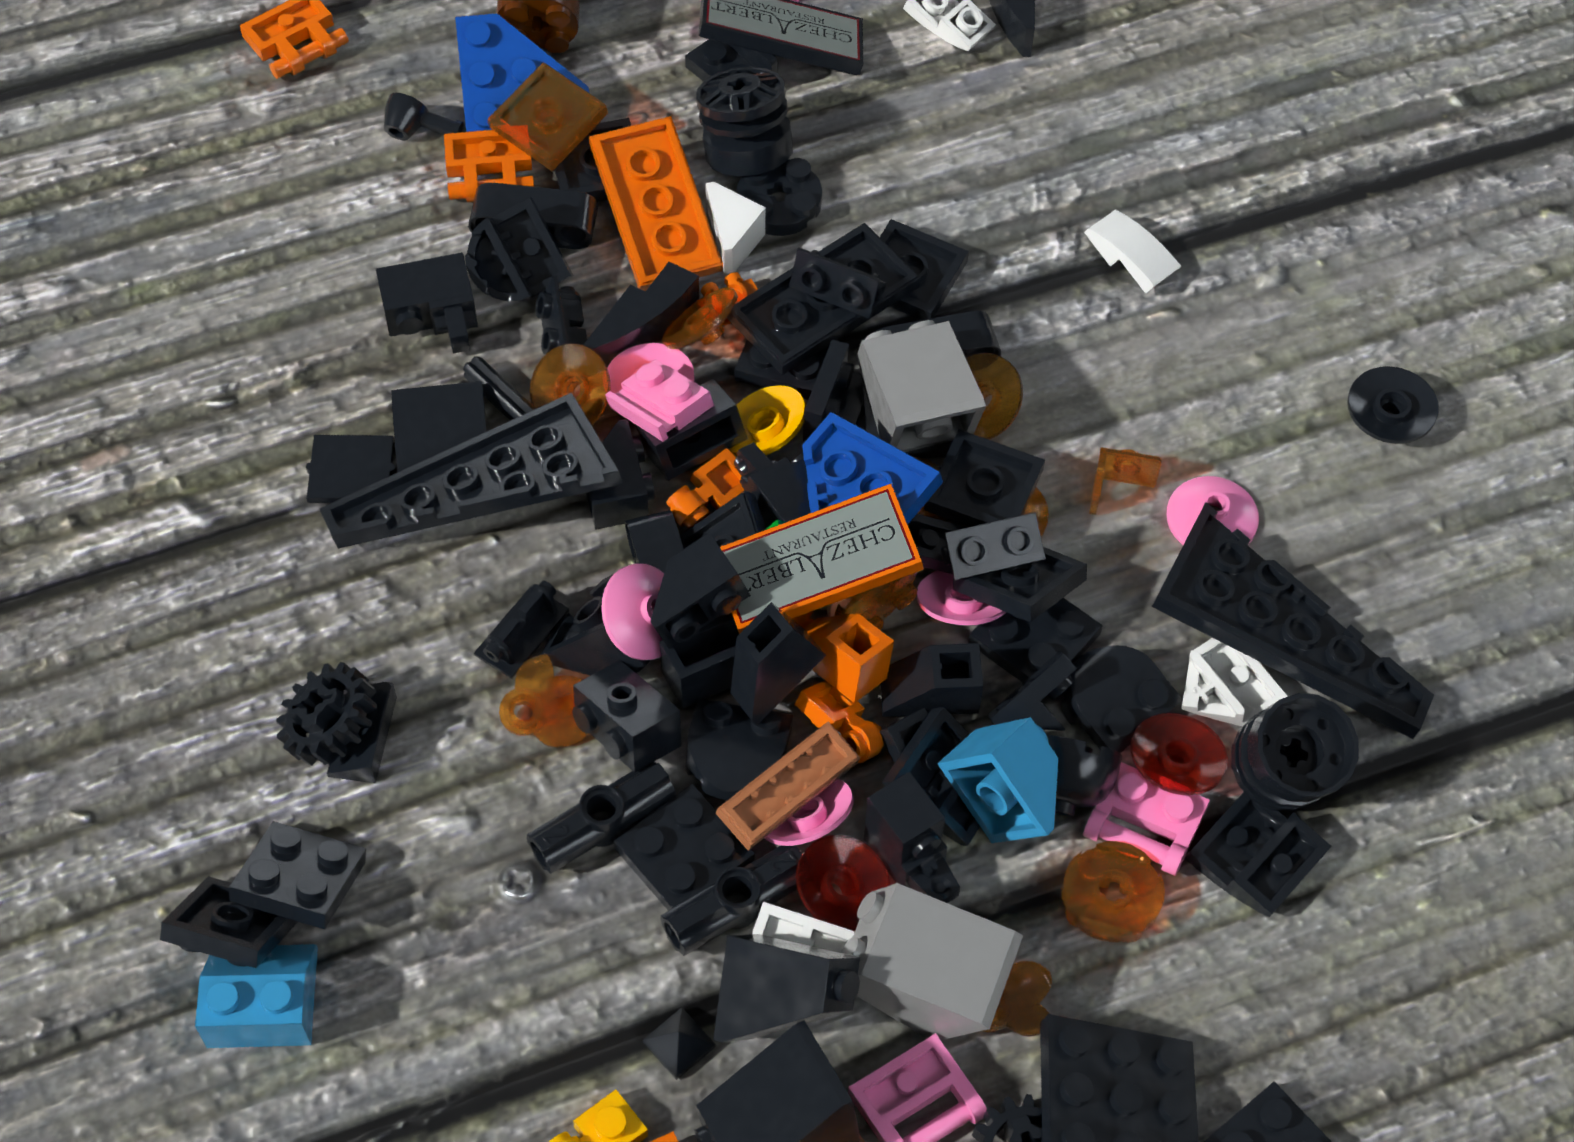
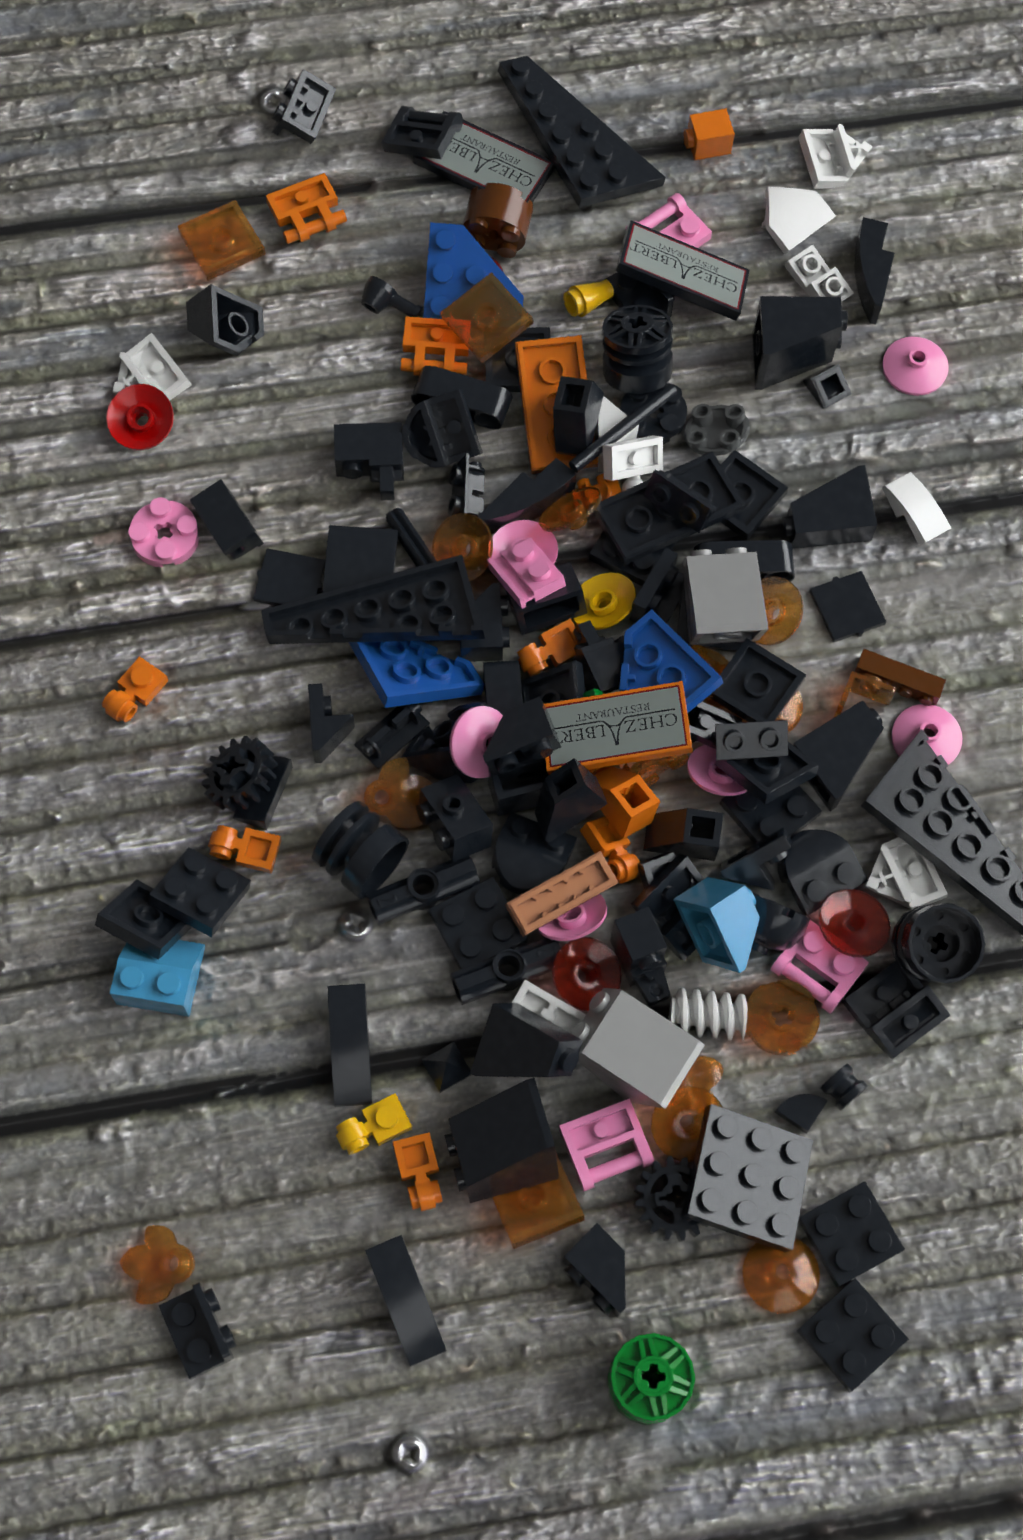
camera: 10 degrees right, 10 degrees up
none -> orange plate [102,656,168,723]
none -> red dish [106,384,174,450]
none -> white slope [113,333,192,401]
none -> bright pink plate [128,497,199,567]
none -> clear orange plate [177,200,266,281]
none -> black slope [186,284,264,355]
none -> black hinge [190,479,264,559]
none -> orange plate [208,825,282,874]
none -> black slope [308,683,355,763]
none -> black wheel [311,801,409,899]
none -> black slope [327,983,373,1107]
none -> blue plate [348,641,485,708]
none -> black slope [553,376,604,456]
none -> yellow cone [563,279,614,317]
none -> black bar [569,383,677,473]
none -> white plate [603,435,663,492]
none -> clear orange dish [651,1086,723,1162]
none -> white piece [668,987,748,1041]
none -> dark grey dish [684,404,750,456]
none -> black slope [752,296,848,390]
none -> black tile [774,1094,828,1134]
none -> black slope [782,465,877,549]
none -> black slope [793,700,884,811]
none -> black slope [803,364,852,409]
none -> black piece [809,571,886,643]
none -> black wheel [820,1063,868,1111]
none -> reddish brown piece [853,649,946,706]
none -> bright pink dish [882,337,948,396]

